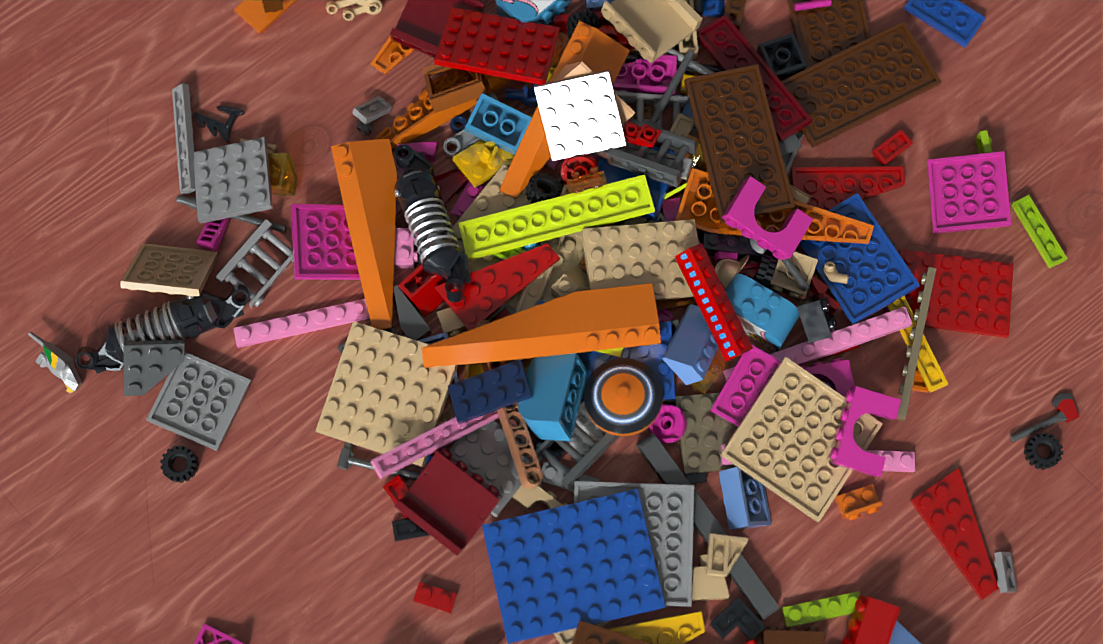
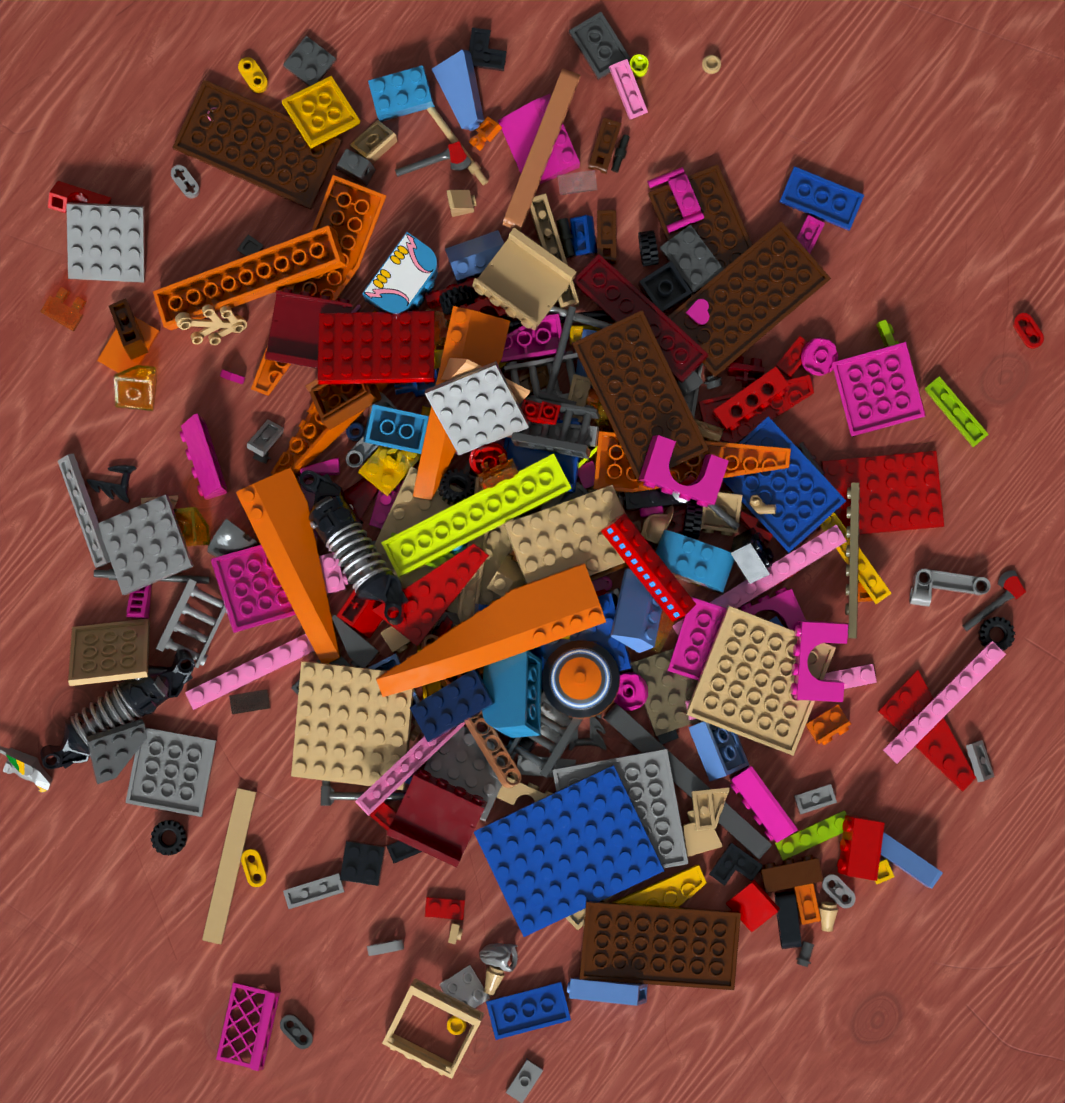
camera: 10 degrees left, 10 degrees up
none -> clear yellow slope [114,365,157,411]
none -> dark pink slope [180,413,228,500]
none -> tan tile [202,788,257,944]
none -> dark grey brick [207,519,261,557]
none -> dark pink tile [220,369,246,384]
none -> clear smoke tile [229,689,271,715]
none -> yellow plate [241,849,267,887]
none -> light grey plate [283,873,345,909]
none -> black brick [340,840,386,886]
none -> light grey beam [367,939,405,956]
none -> tan plate [448,922,463,944]
none -> dark grey piece [569,714,607,751]
none -> black tyre [638,230,659,267]
none -> dark grey plate [660,225,724,294]
none -> dark pink tile [686,299,710,325]
none -> dark grey plate [704,375,722,389]
none -> red brick [712,367,789,431]
none -> dark red hips [728,356,764,387]
none -> dark pink slope [730,766,798,843]
none -> light grey plate [794,784,837,814]
none -> dark pink plate [796,215,825,254]
none -> dark pink tile [801,337,838,376]
none -> bright pink plate [883,641,1006,764]
none -> light grey piece [909,569,991,607]

